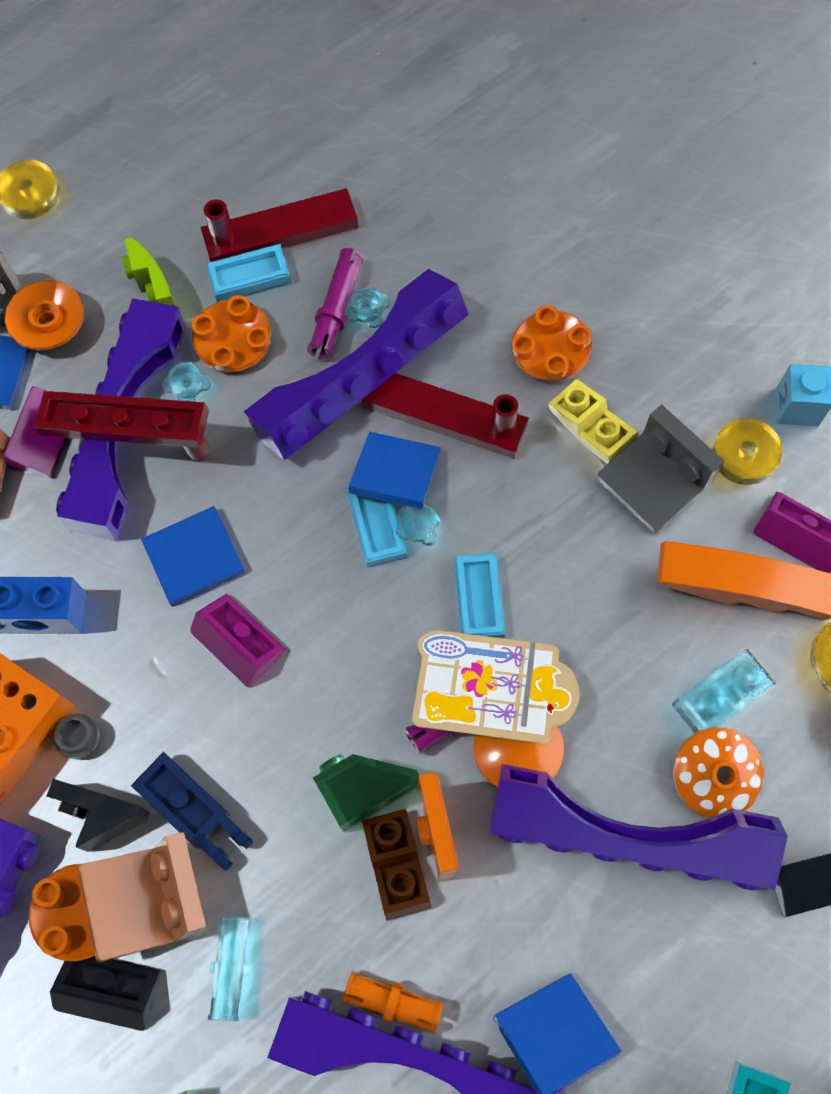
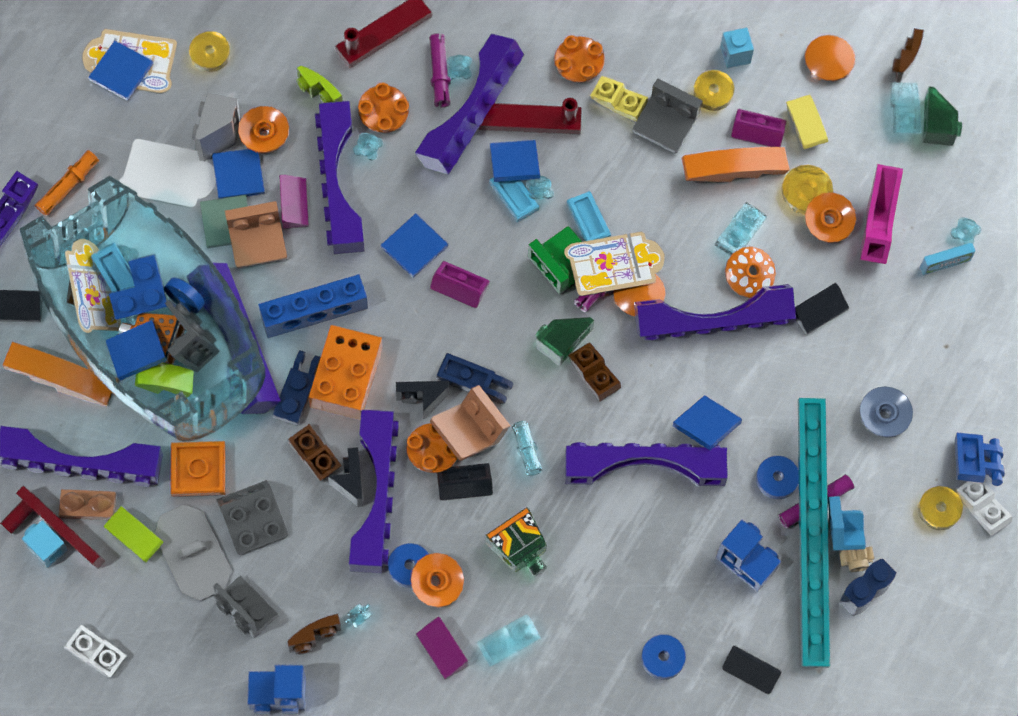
camera: 25 degrees left, 0 degrees up
dark red piece [34,391,210,461] -> none
dark grey plate [53,714,100,759] -> none
medium azure tile [206,244,292,302] -> none
orange pin [342,971,444,1034] -> none
orange plate [416,771,459,882] -> none
none -> green bracket [528,226,582,295]

